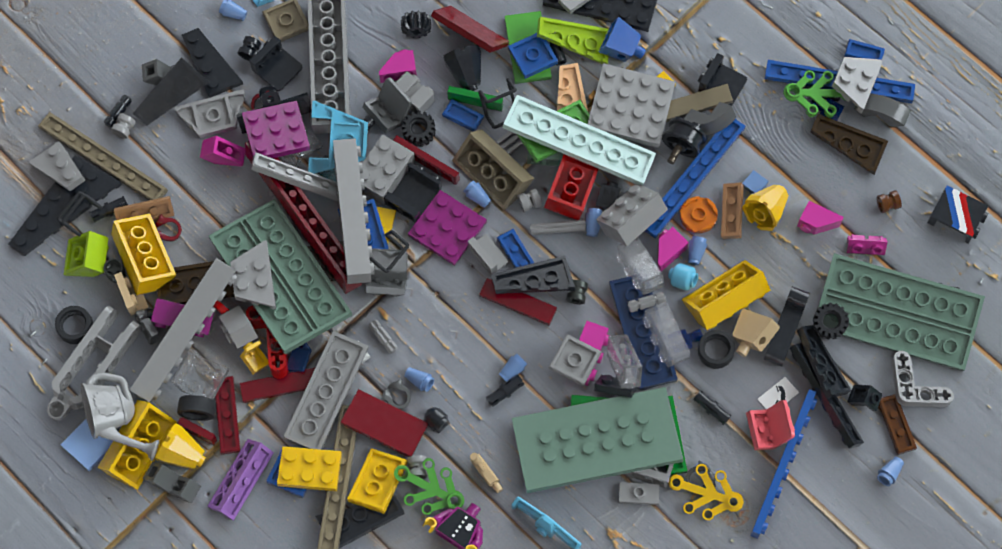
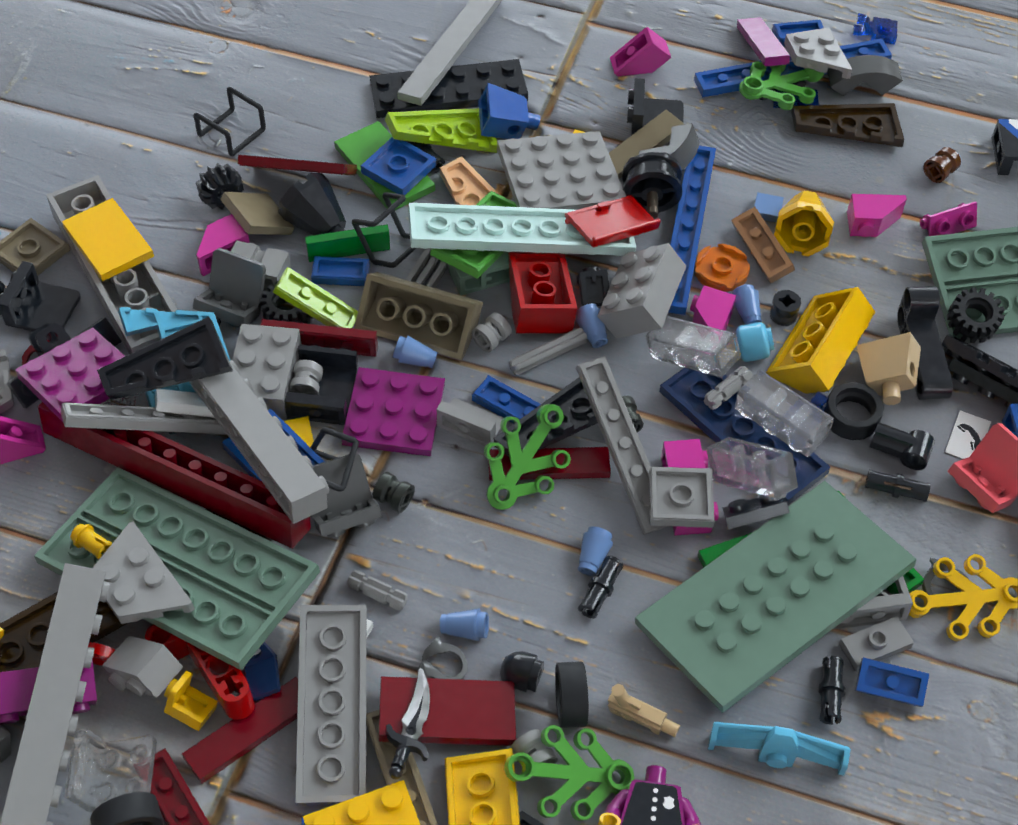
camera: 30 degrees left, 15 degrees down
none -> yellow tile [62,198,154,281]
none -> yellow pin [70,524,112,559]
none -> black wing [97,317,233,400]
none -> white tile [155,389,215,418]
none -> dark tan tile [221,192,295,235]
none -> lime tile [273,267,358,328]
none -> light grey wheel [289,360,323,395]
none -> pearl dark grey wheel [372,472,415,513]
none -> piece [385,668,430,780]
none -> bright green plant [484,404,571,510]
none -> black tyre [555,661,589,728]
none -> door [565,195,661,248]
none -> light grey tile [576,356,668,535]
none -> dark pink slope [610,27,671,77]
none -> tile [737,17,790,66]
none -> black wheel [770,290,801,326]
none -> black pin [818,656,846,725]
none -> clear blue plate [853,13,898,45]
none -> blue plate [855,657,929,707]
none -> black piece [869,422,935,470]

